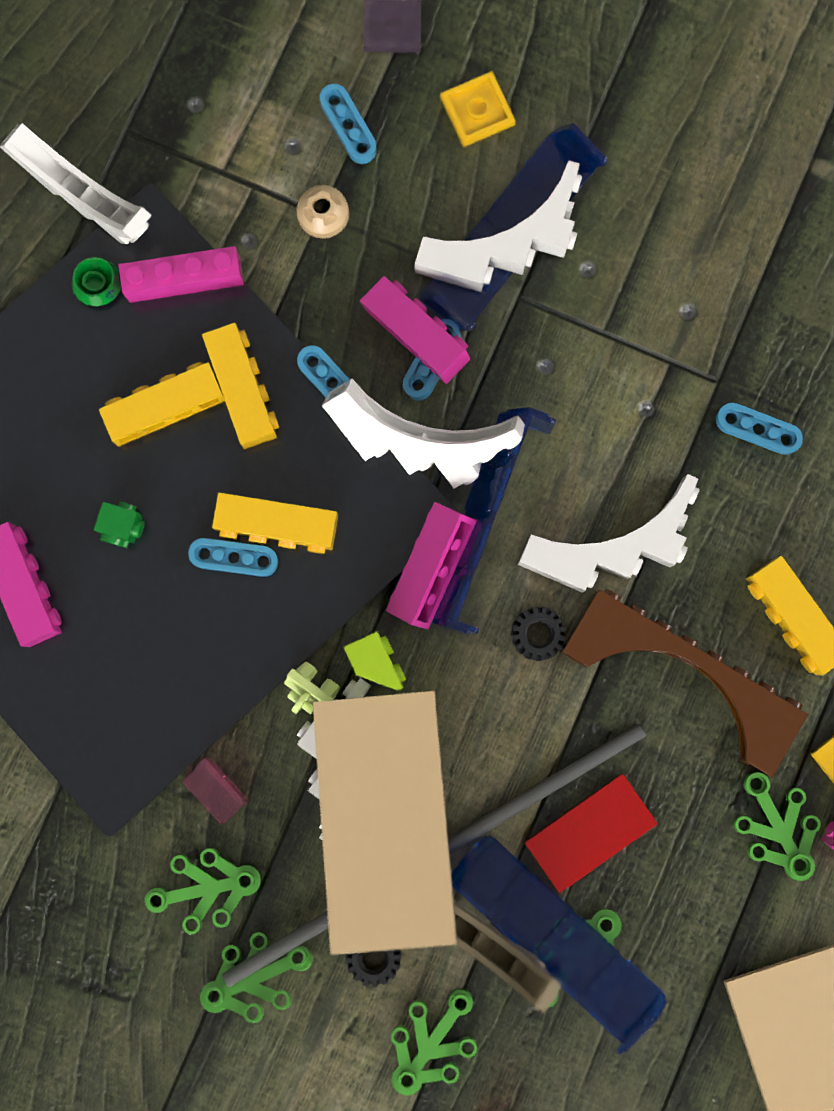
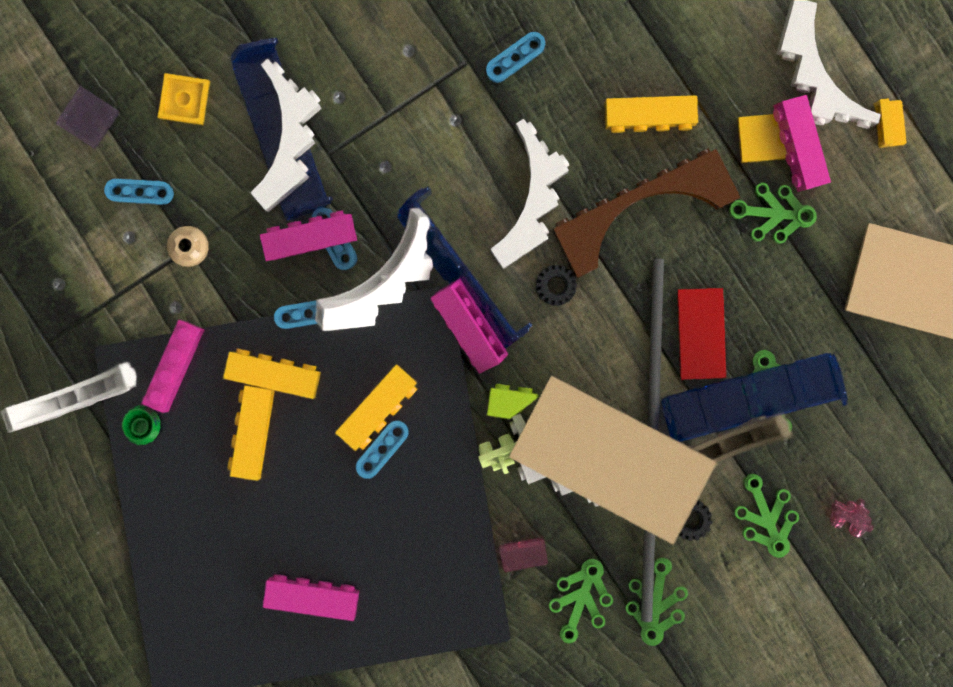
camera: 60 degrees left, 5 degrees up
green brick [94,501,144,548] -> none

